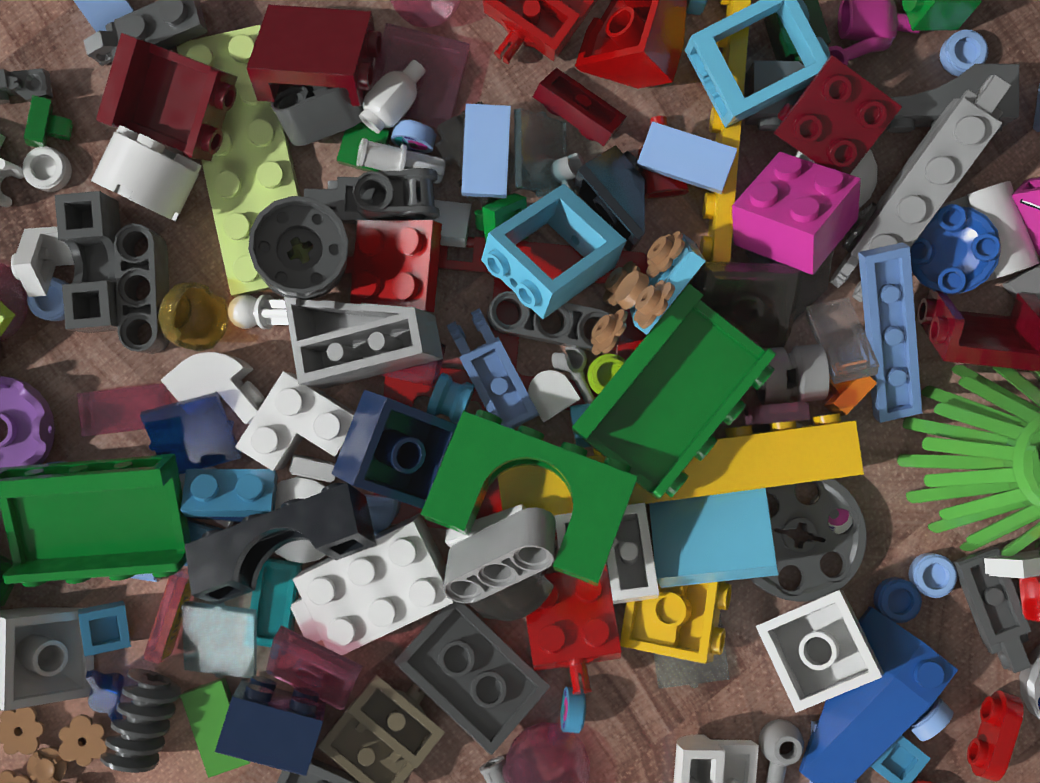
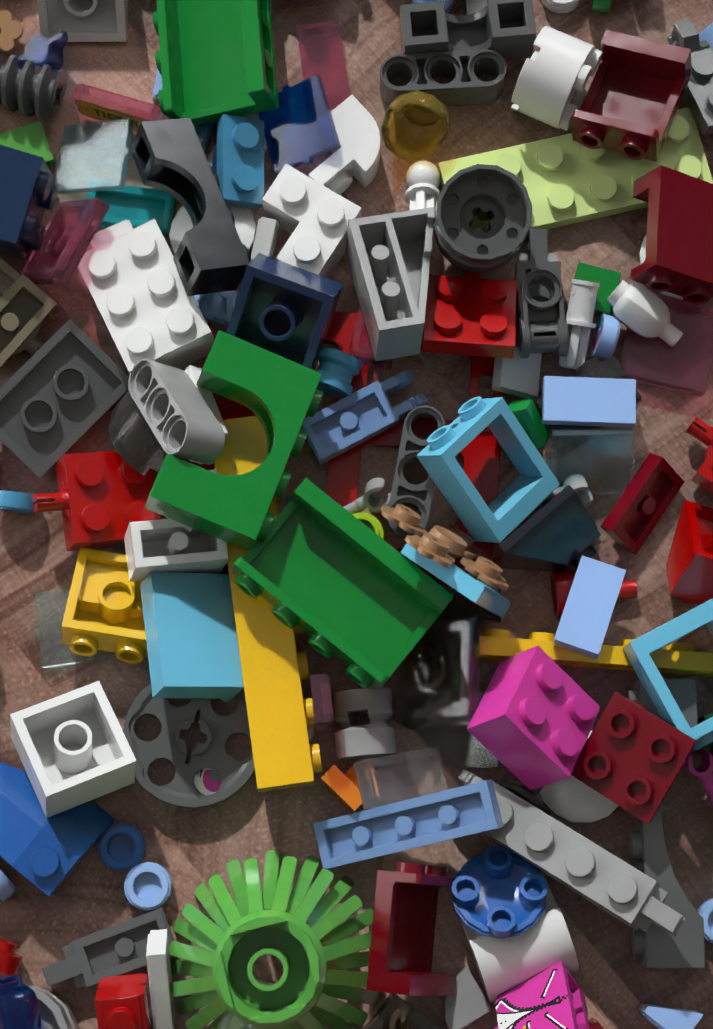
camera: 90 degrees right, 10 degrees down
dark azure plate [78,601,131,657] -> none
dark grey beam [271,85,364,146] -> none
white tile [528,370,581,422] -> none

